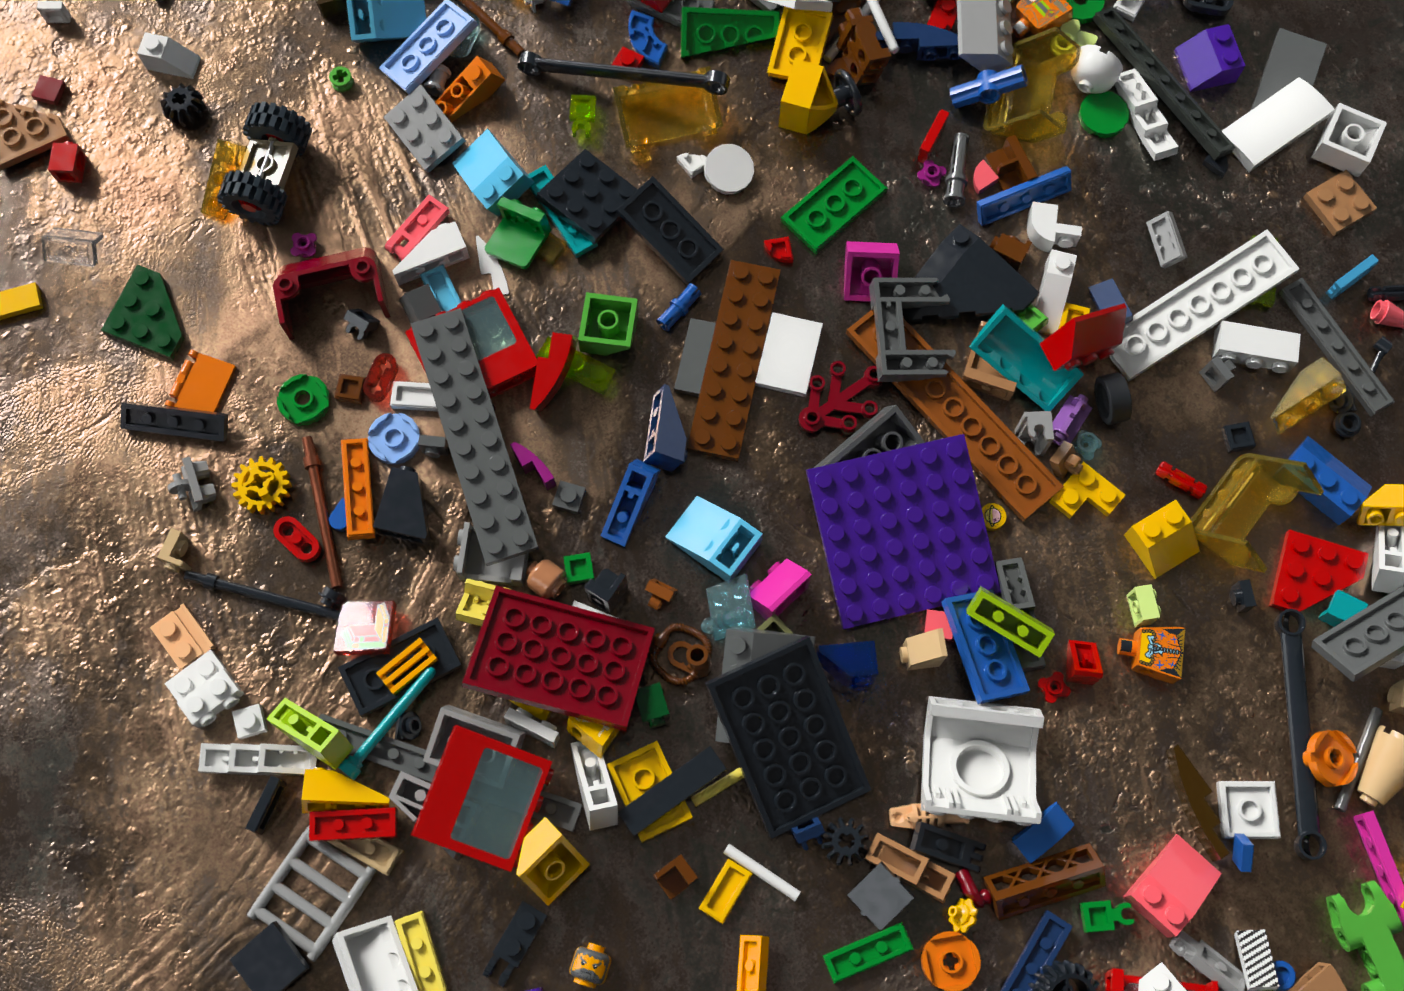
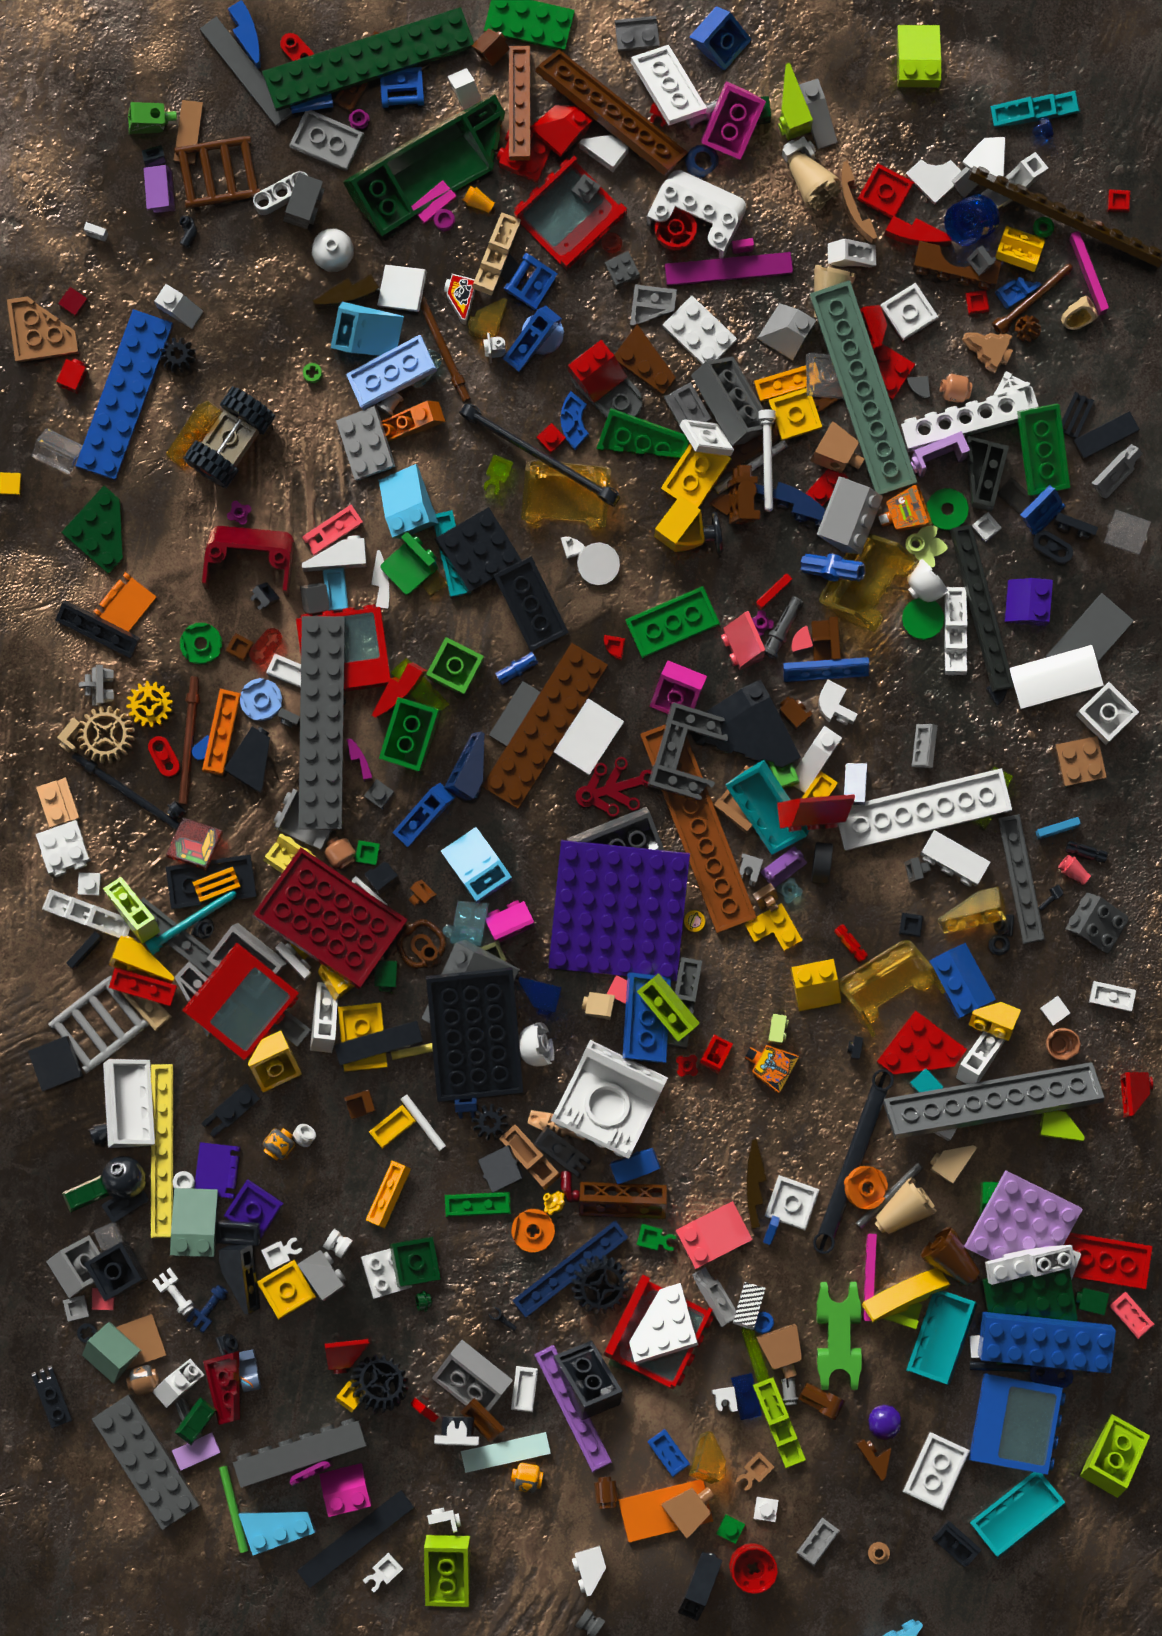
camera: 20 degrees right, 10 degrees up
none -> blue plate [75,309,173,481]
none -> tan gear [77,706,135,764]
none -> white tile [293,1124,316,1147]
none -> green slope [379,697,442,771]
none -> white cylinder [519,1022,554,1067]
none -> coral slope [721,611,765,670]

